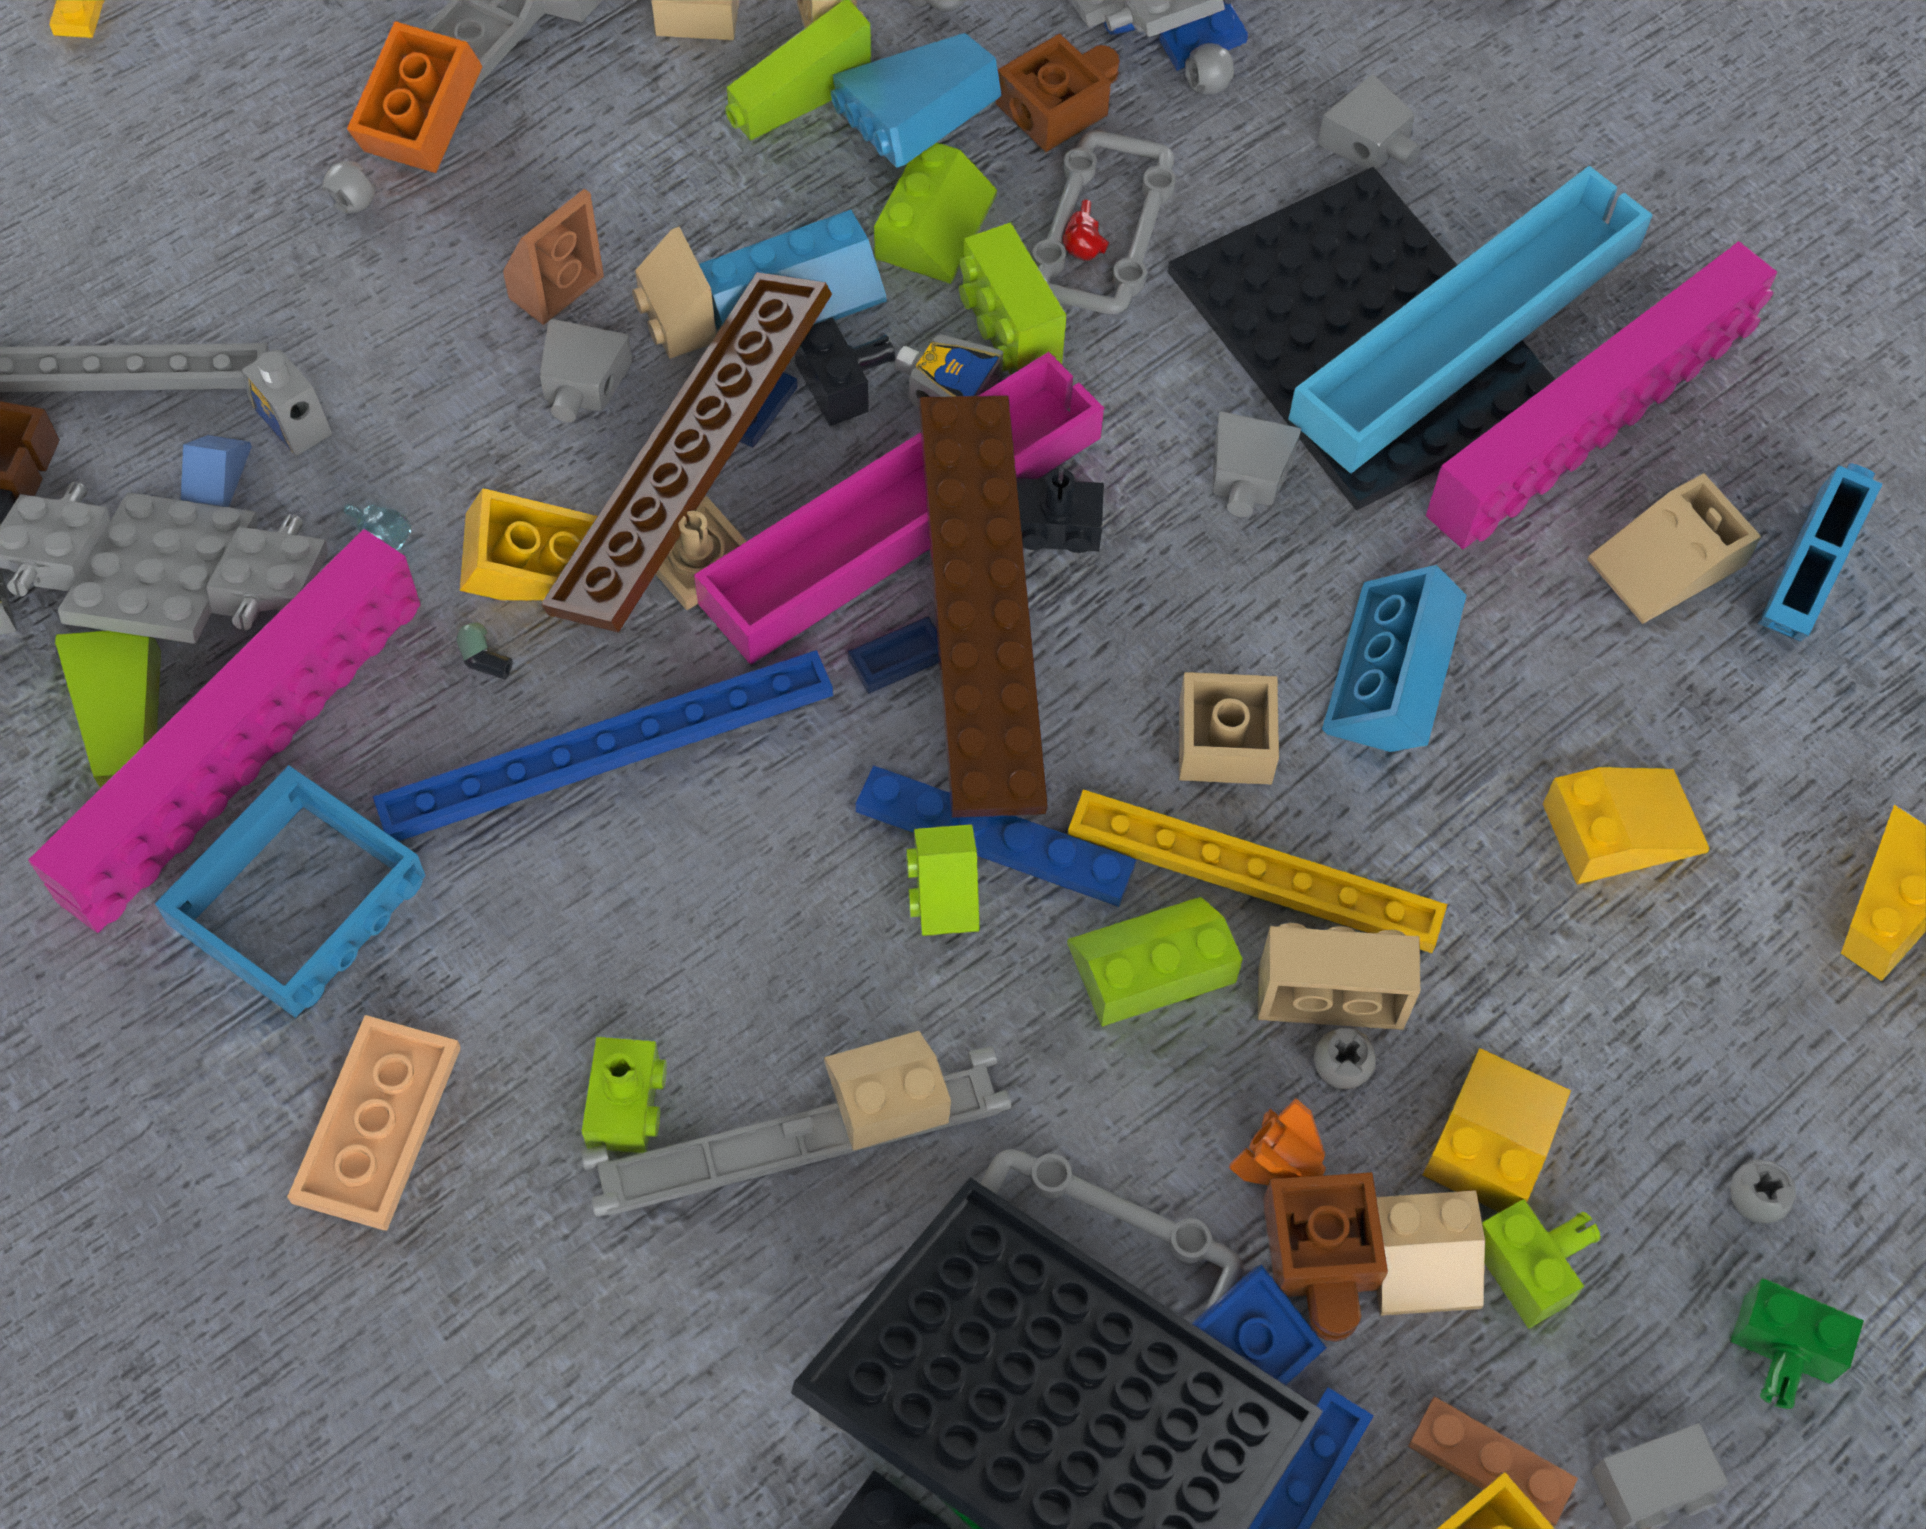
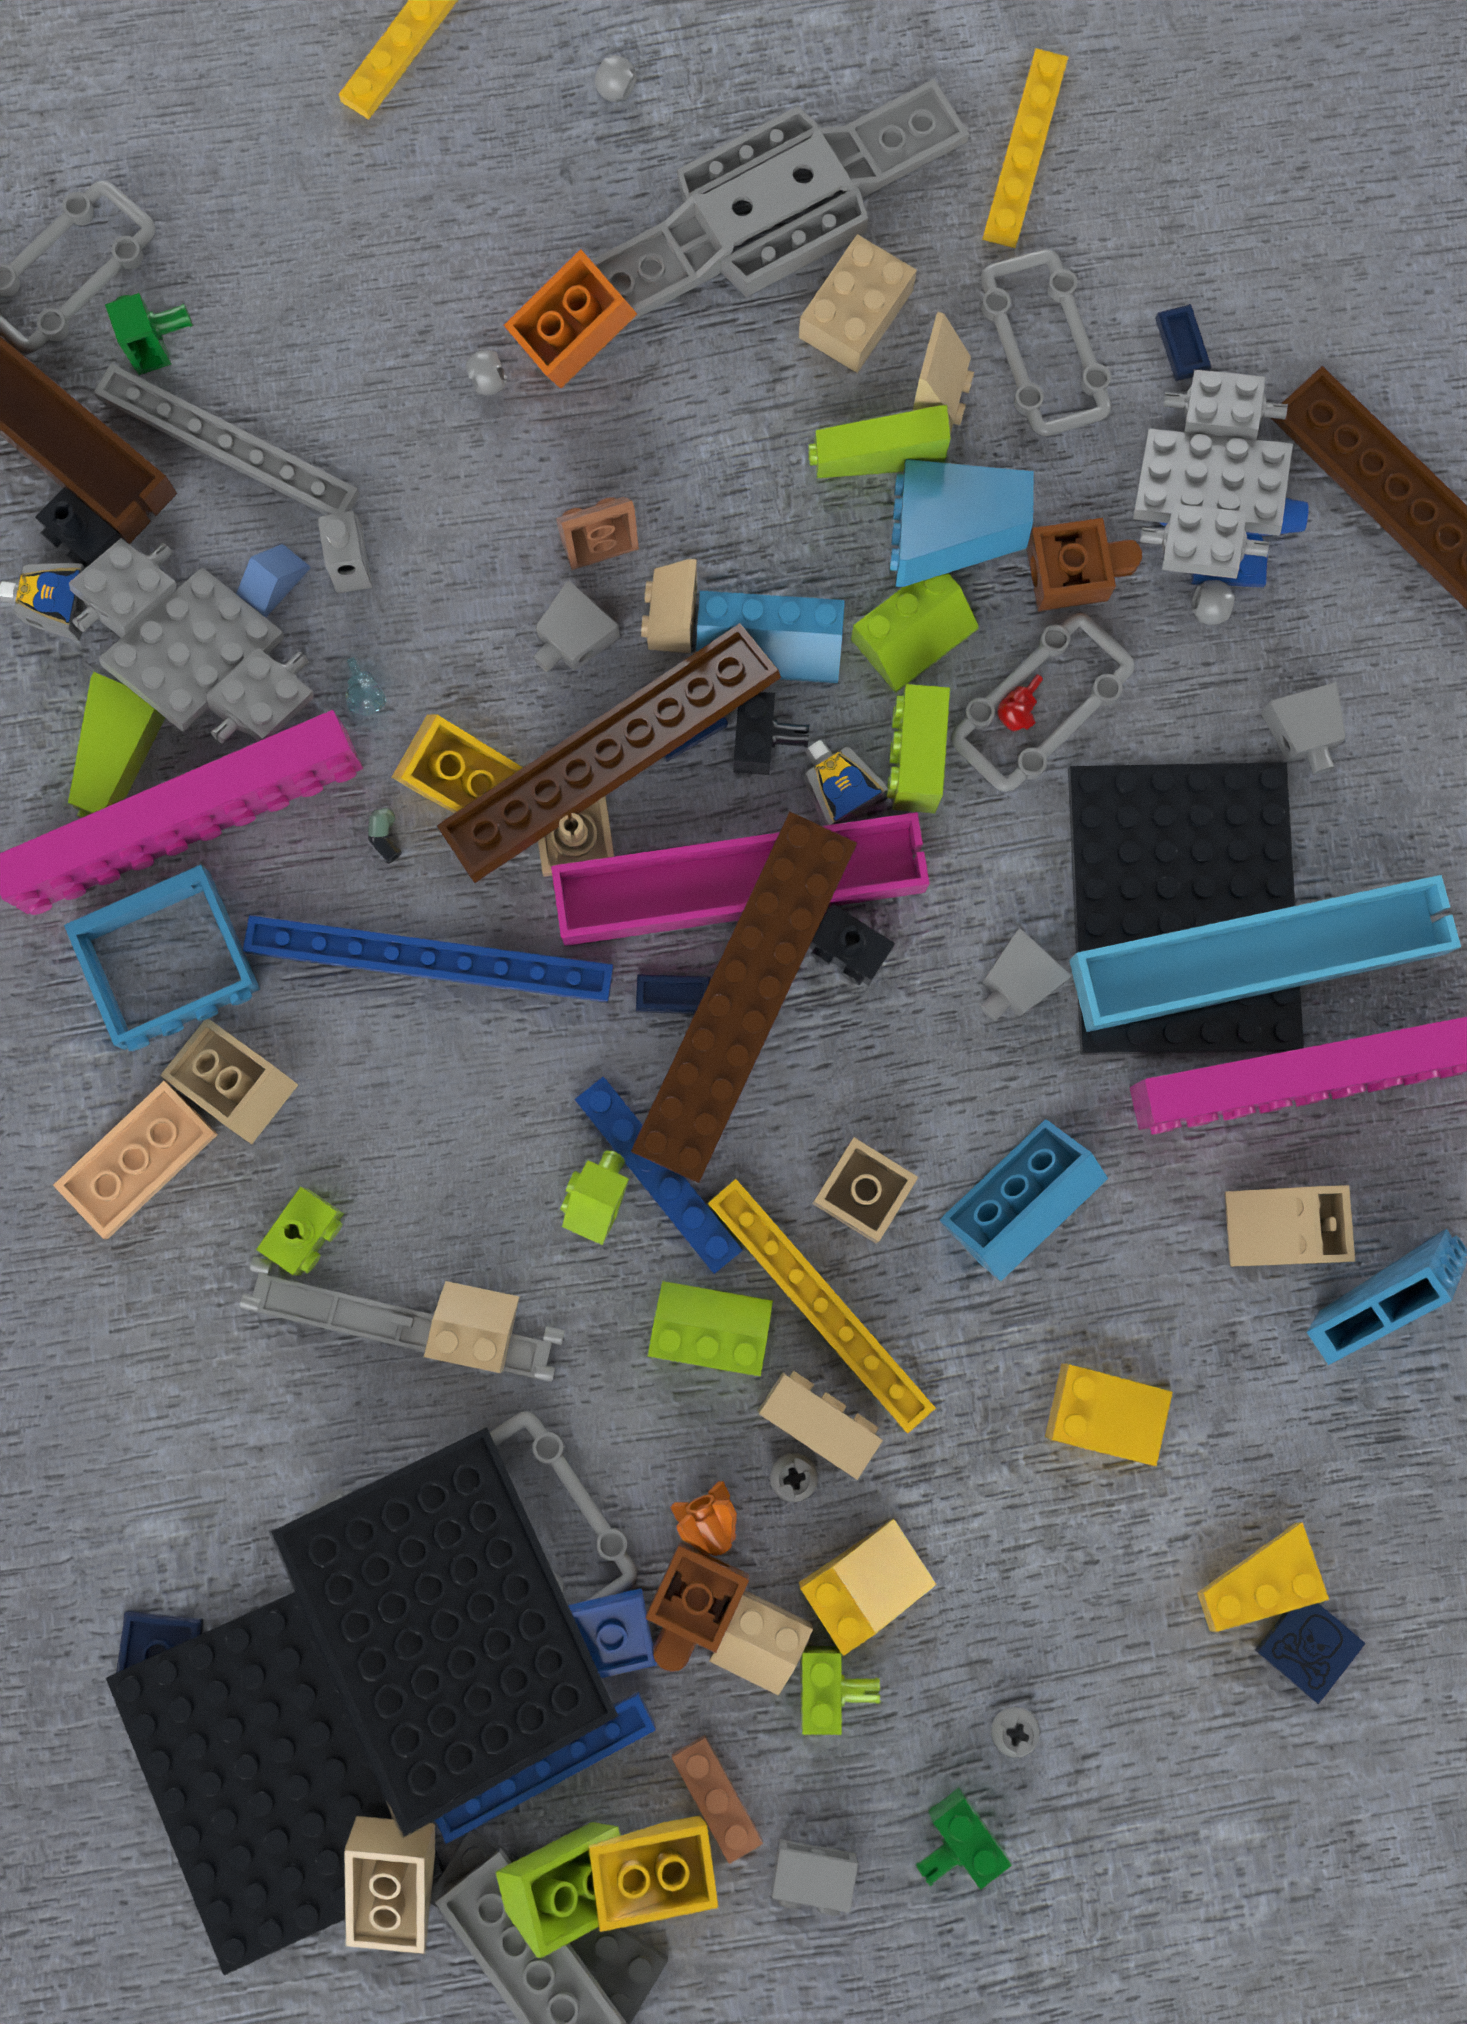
camera: 30 degrees right, 20 degrees up
none -> tan slope [160,1019,298,1144]

